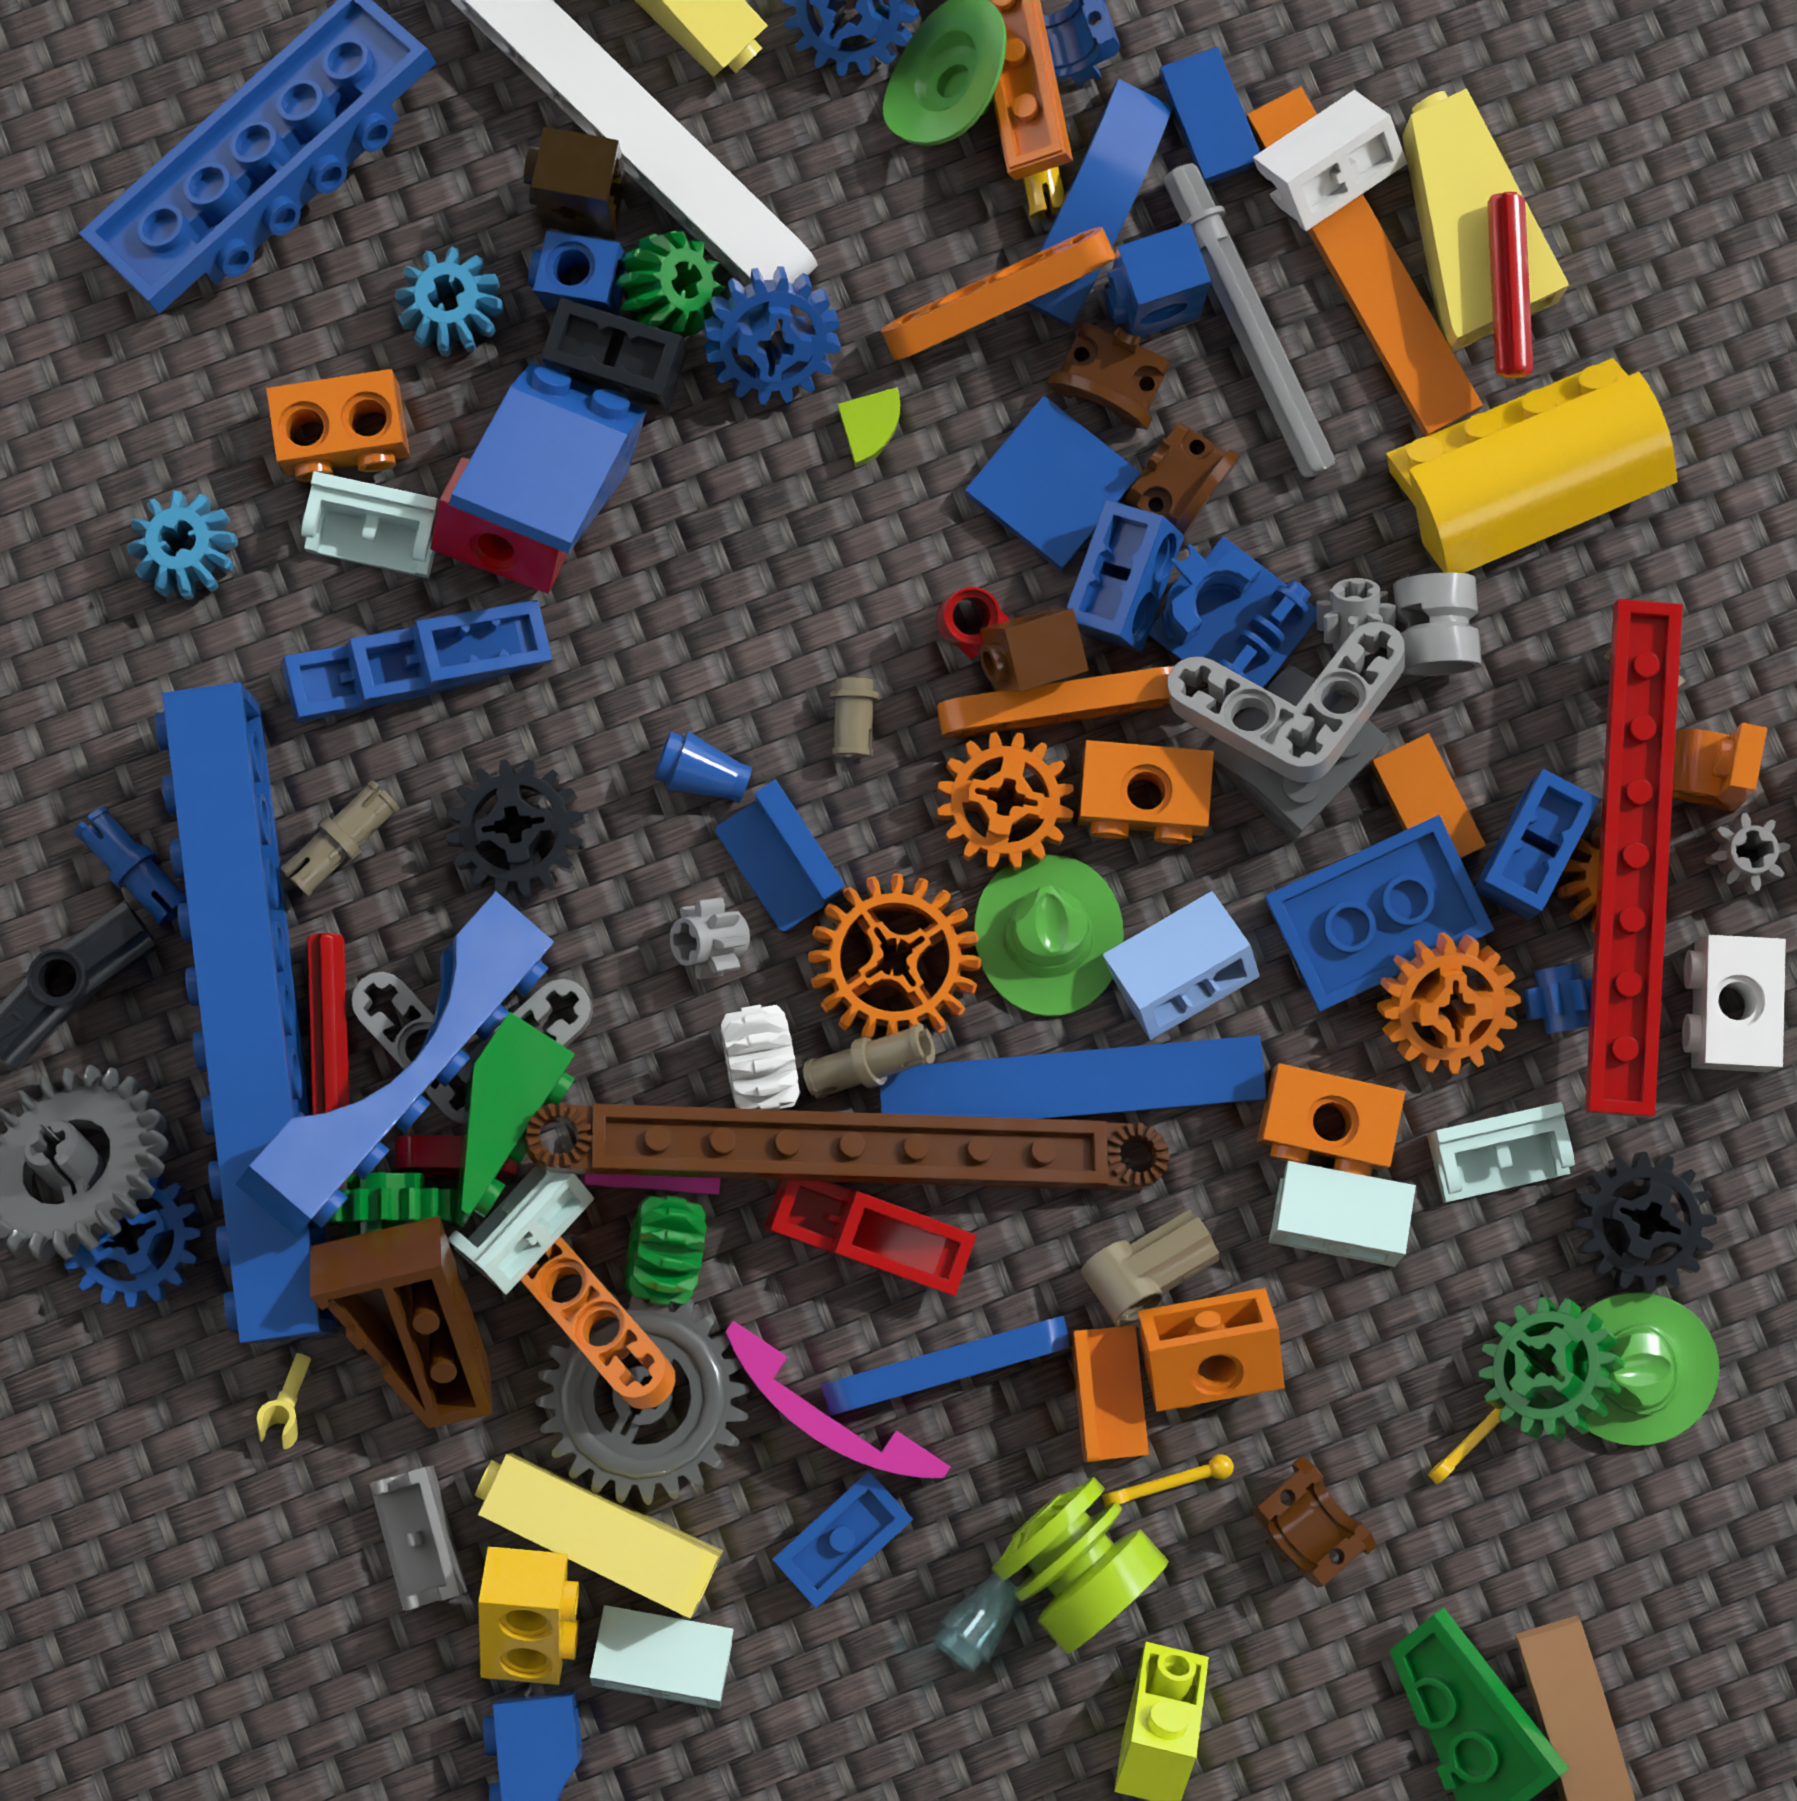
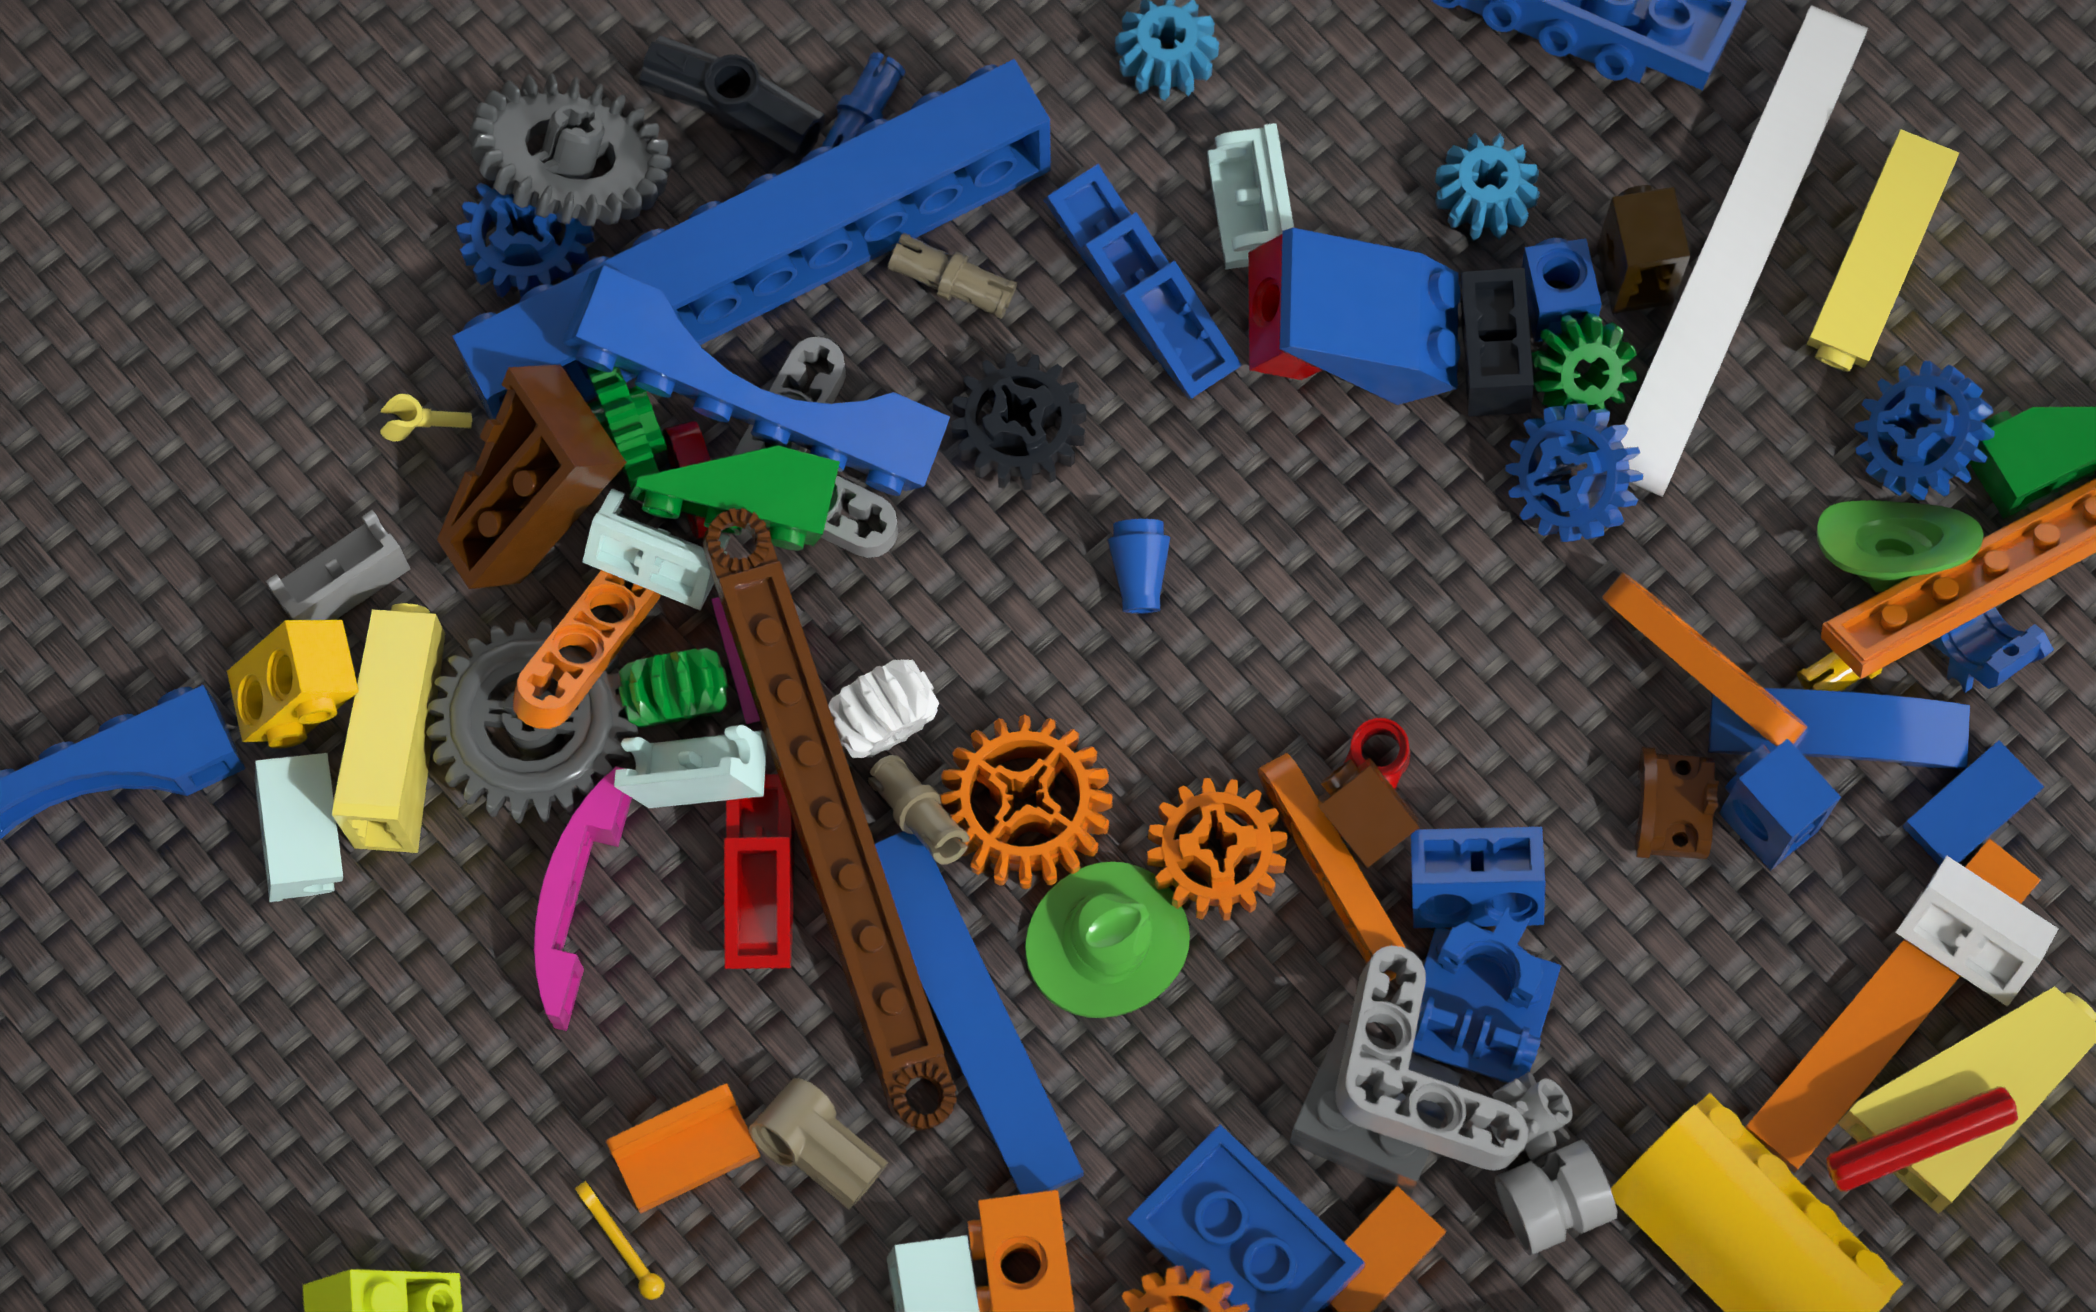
camera: 75 degrees right, 10 degrees down
orange brick [266,369,410,482] -> none
red axle [306,933,350,1115] -> none
light grey gear [670,897,750,980] -> none
blue panel [715,779,846,933] -> none
blue plate [772,1470,913,1608] -> none
blue beam [820,1316,1072,1416] -> none
dark tan pin [829,677,880,758] -> none
lime tile [838,387,900,468] -> none
clear light blue cone [932,1572,1020,1673] -> none
blue tile [964,396,1141,573] -> none
lime wheel [991,1477,1169,1654] -> none
orange brick [1077,740,1214,844] -> none
light blue brick [1102,891,1260,1040] -> none
reddish brown piece [1124,421,1241,537] -> none
orange brick [1138,1288,1285,1412] -> none
light grey axle [1164,163,1335,478] -> none
none -> light aqua hinge [614,725,767,808]

